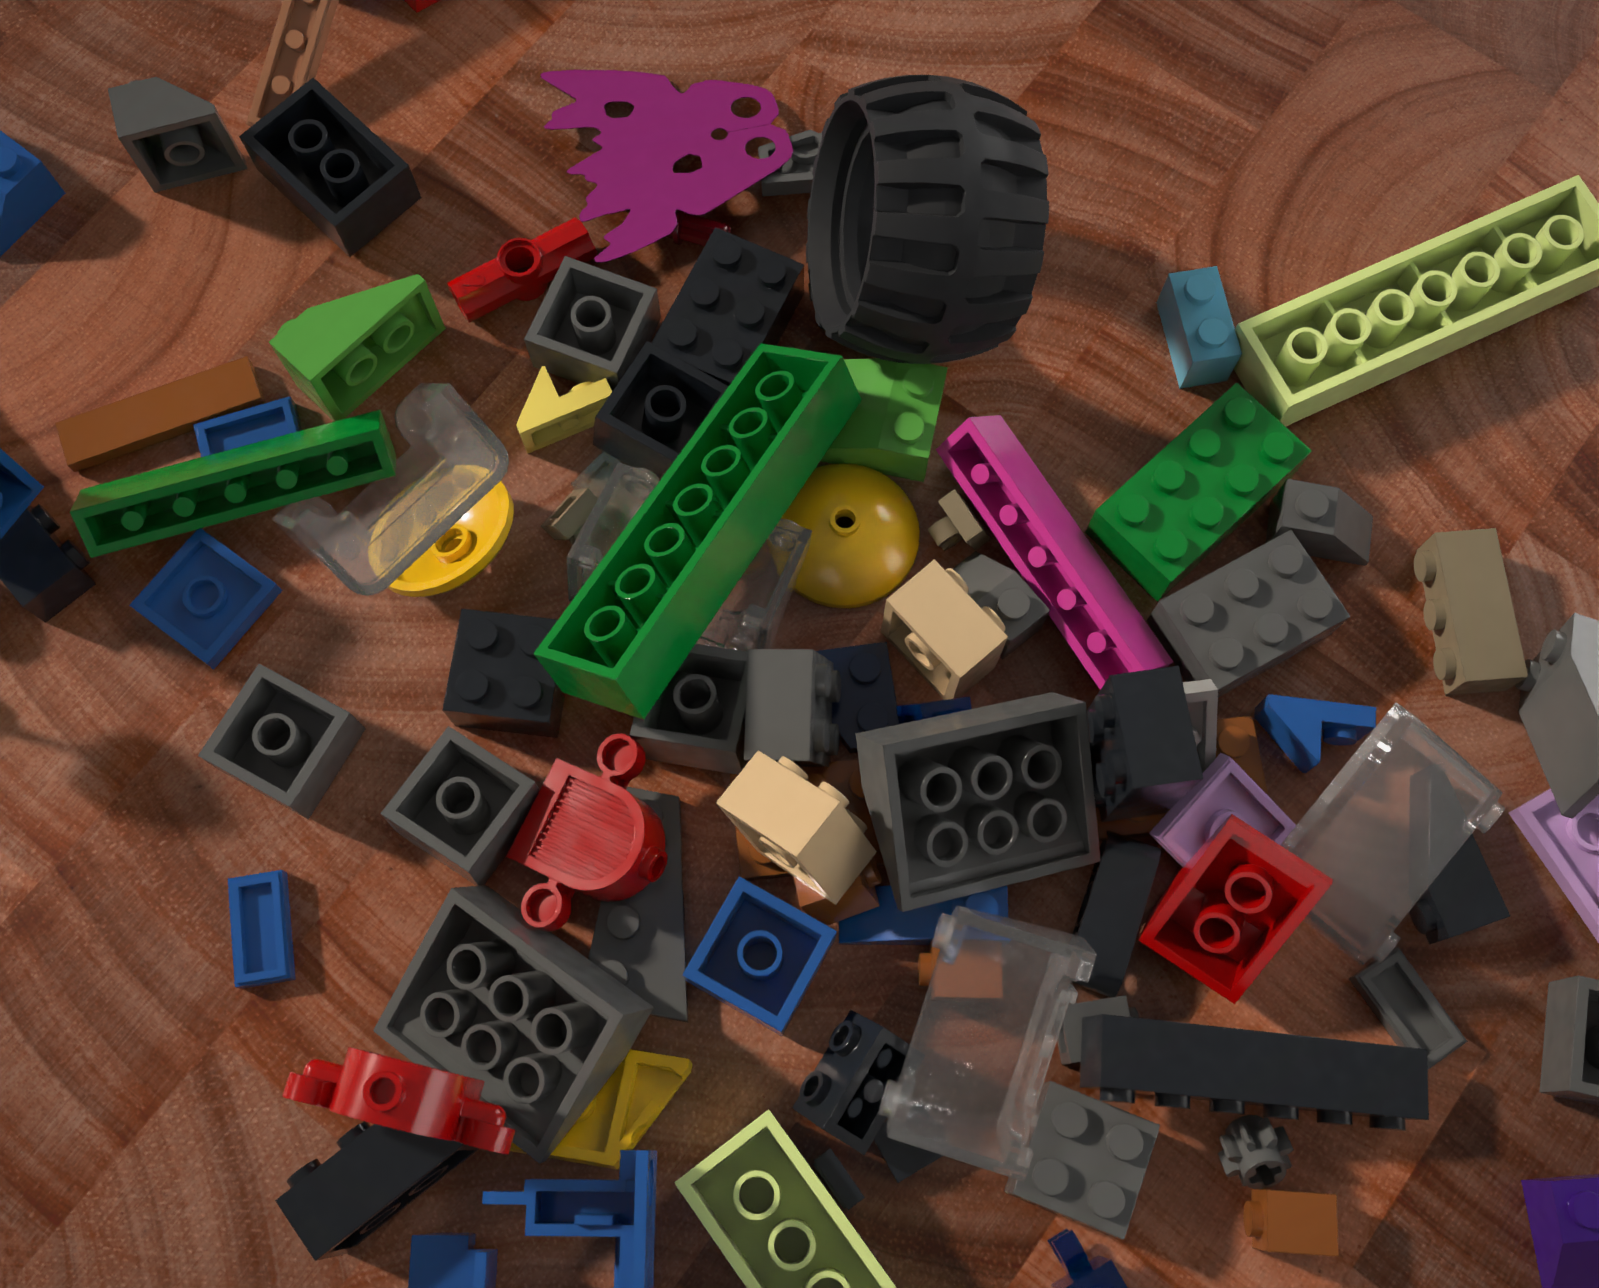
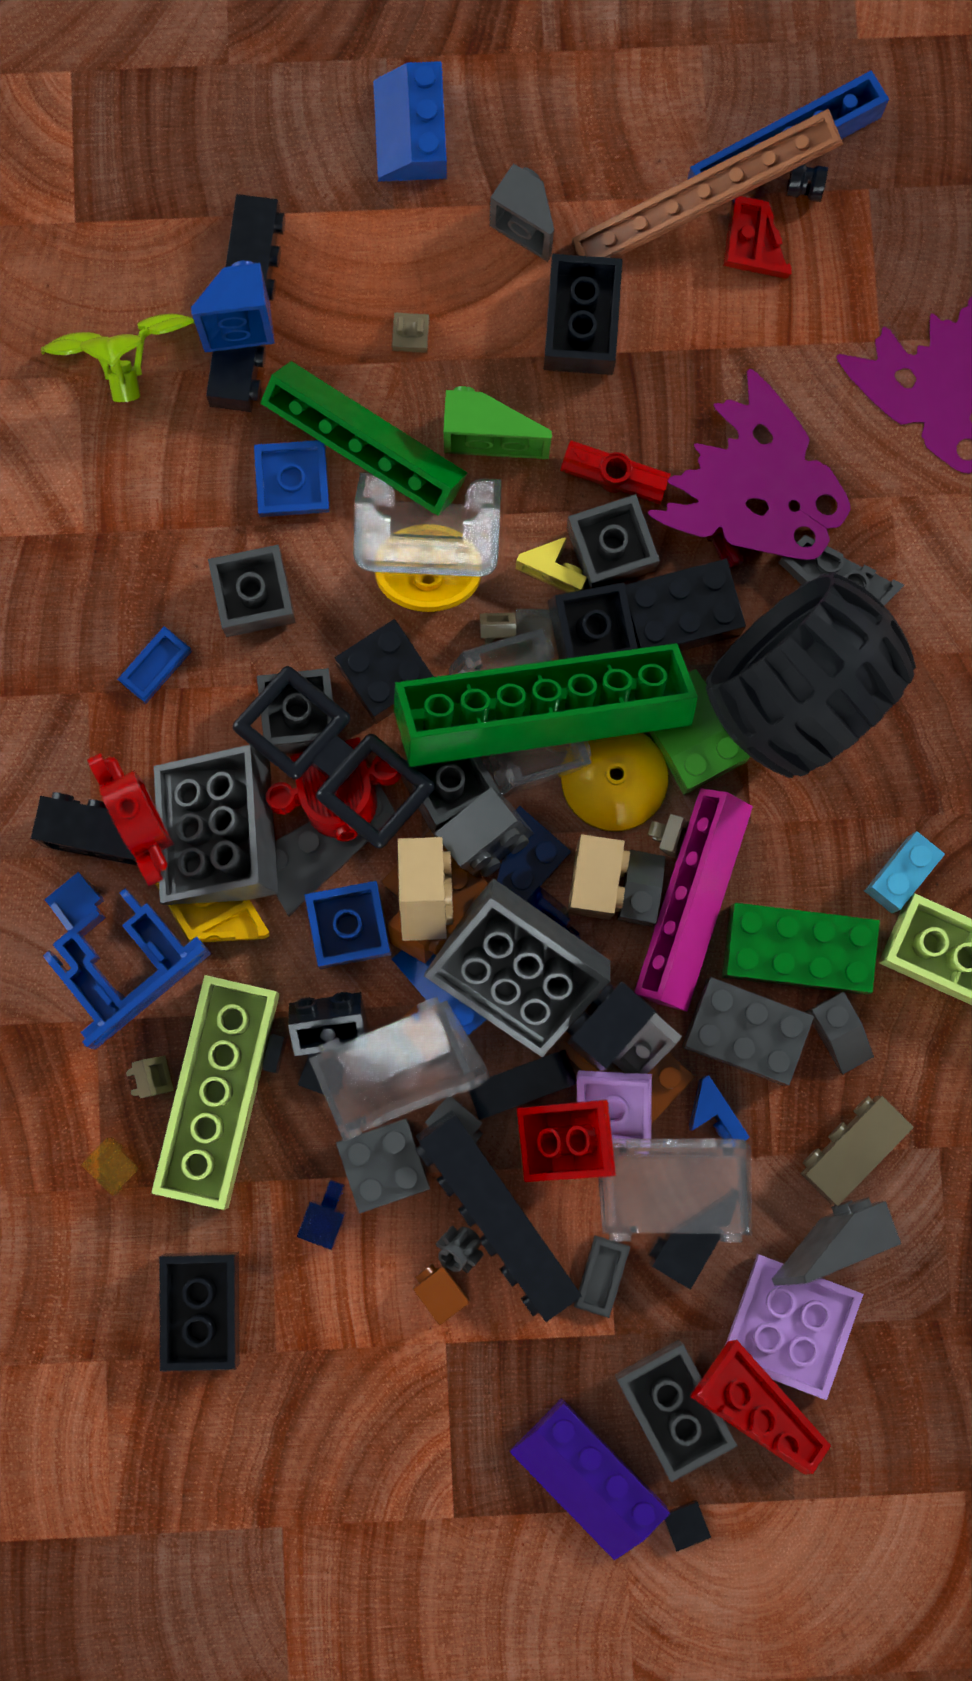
camera: 45 degrees right, 10 degrees up
dark orange tile [55,356,266,472] -> none
blue tile [193,396,302,457] -> none
none -> black bar [232,666,435,849]
none -> dark tan tile [392,312,429,353]

